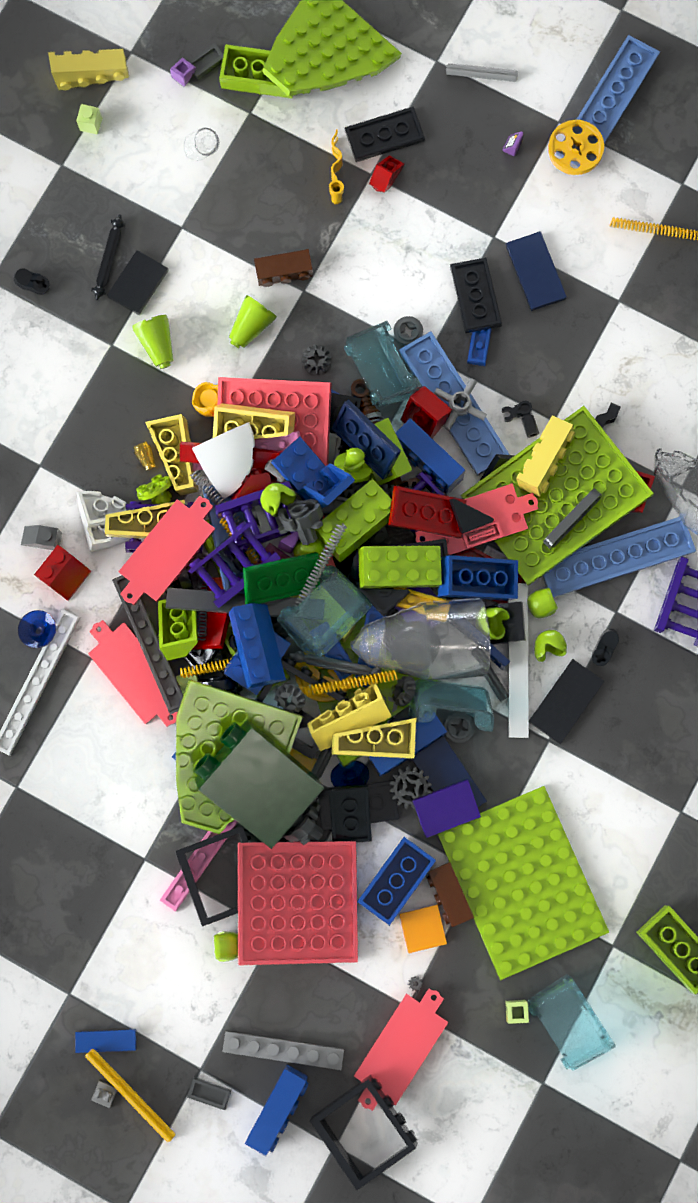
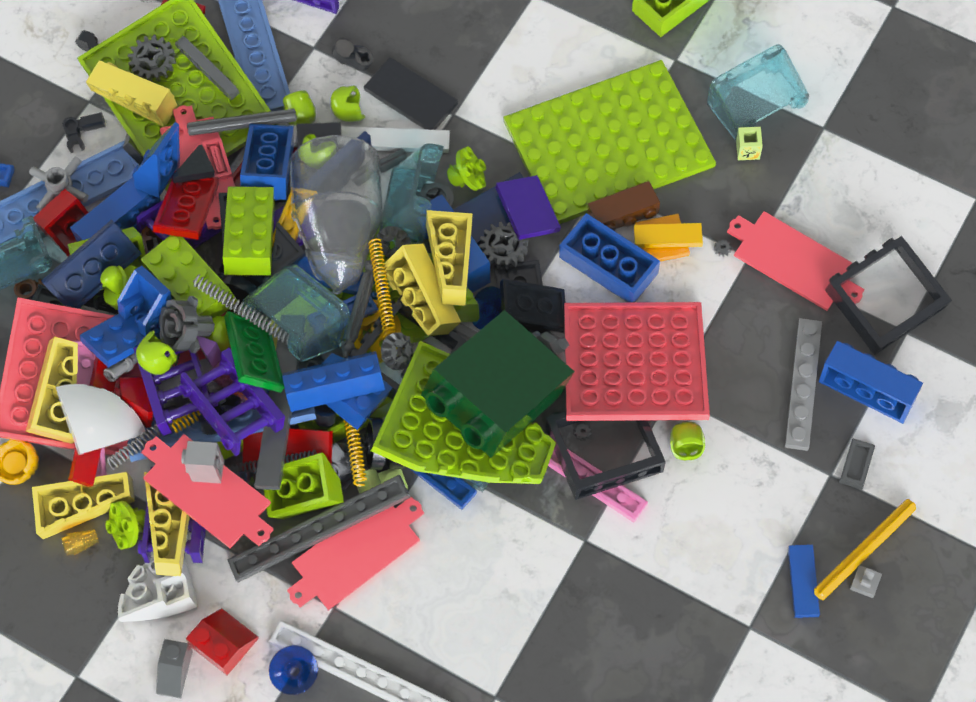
camera: 90 degrees left, 15 degrees down
none -> dark grey gear [128,35,176,82]
none -> blue slope [132,122,180,198]
none -> light grey brick [181,441,224,484]
none -> dark grey axle [187,109,297,136]
none -> lime plate [447,146,486,191]
none -> yellow tile [634,223,703,248]

